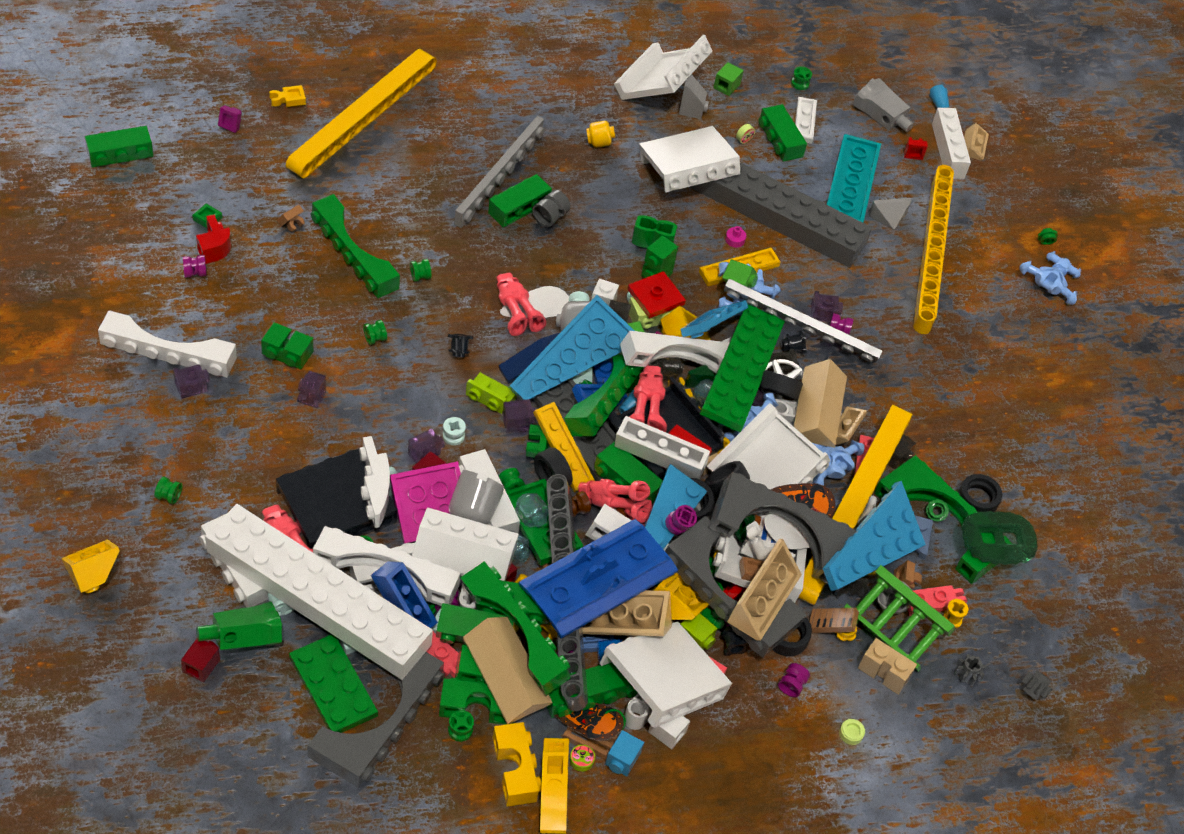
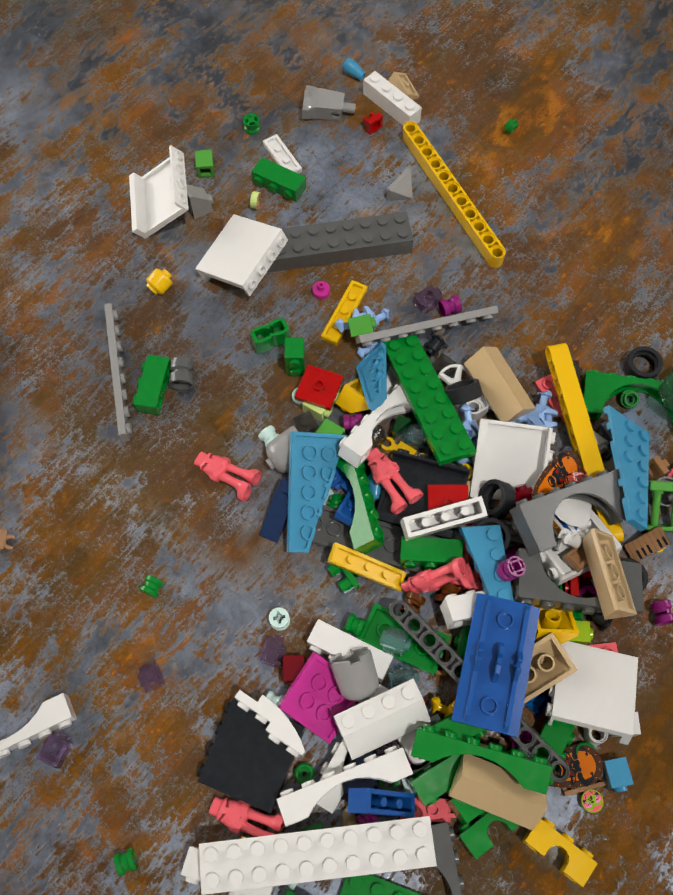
camera: 30 degrees left, 15 degrees up
green piece [261,322,314,370] -> none
green arch [311,194,400,299] -> none
green wheel [410,259,432,282] -> none
black brick [448,333,474,357] -> none
green wheel [448,710,474,742] -> none
lime bracket [466,372,517,415] -> none
white sticker [500,286,569,318] -> none
clear purple brick [502,399,537,433] -> none
black tyre [534,447,573,490] -> none
yellow slope [540,738,569,834] -> none
white brick [592,279,619,309] -> none
teal plate [826,134,882,223] -> none
tan slope [836,406,867,445] -> none
light blue piece [1019,251,1081,305] -> none

